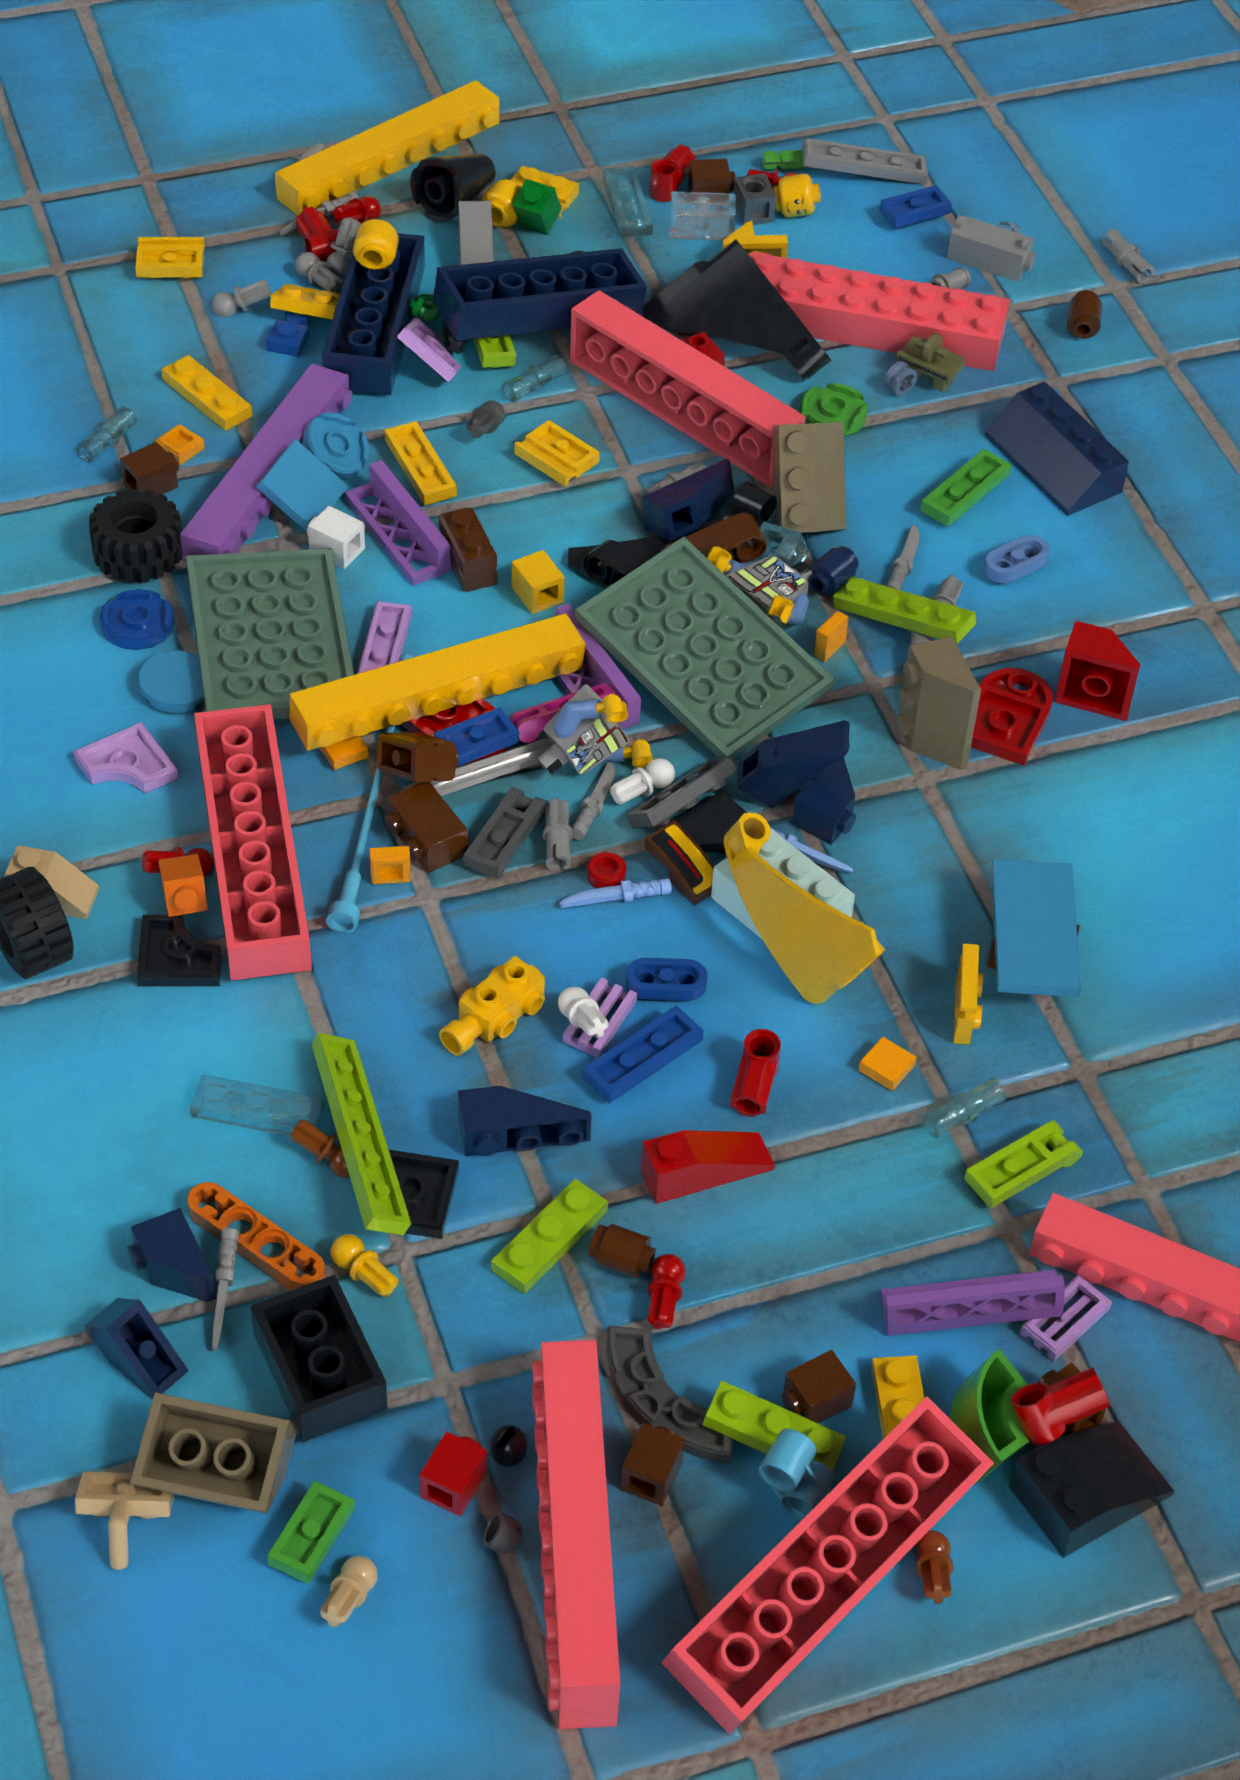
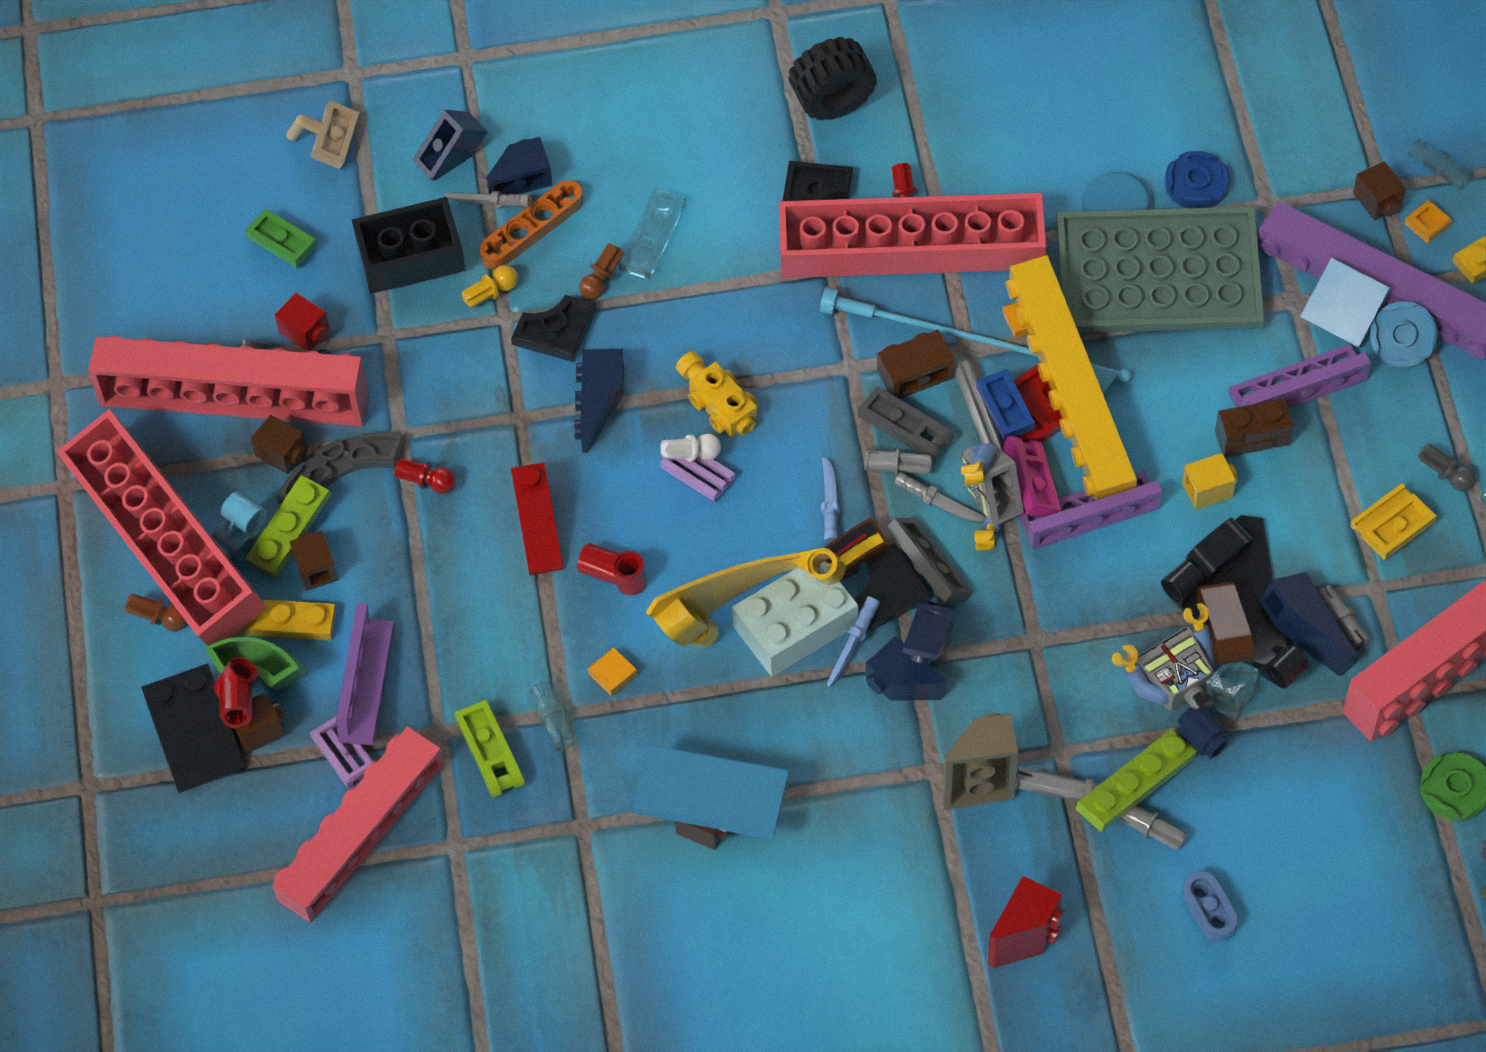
camera: 105 degrees right, 10 degrees up
tan slope [4,845,99,920] -> none
lavender tile [73,722,179,794] -> none
black tyre [89,489,182,583] -> none
dark tan slope [130,1393,297,1514] -> none
orange brick [158,854,208,917] -> none
white brick [307,506,365,569] -> none
lime plate [311,1033,411,1236] -> none
tan axle [320,1556,378,1627] -> none
lavender tile [357,601,413,674] -> none
light orange tile [369,846,411,884] -> none
reddish brown brick [377,732,459,782] -> none
yellow plate [384,421,457,506] -> none
lime plate [491,1178,608,1294] -> none
sand green plate [574,537,835,759] -> none
blue plate [582,1005,704,1104] -> none
red tile [587,852,627,889] -> none
reddish brown brick [588,1223,656,1279] -> none
white axle [610,758,675,804] -> none
blue plate [626,958,708,1001] -> none
dark tan slope [772,422,846,533] -> none
light orange tile [814,611,849,662] -> none
light grey piece [887,525,919,590] -> none
bright green plate [920,449,1012,527] -> none
yellow plate [953,943,983,1045] -> none
red tile [971,668,1053,766] -> none
dark blue slope [985,381,1129,516] -> none

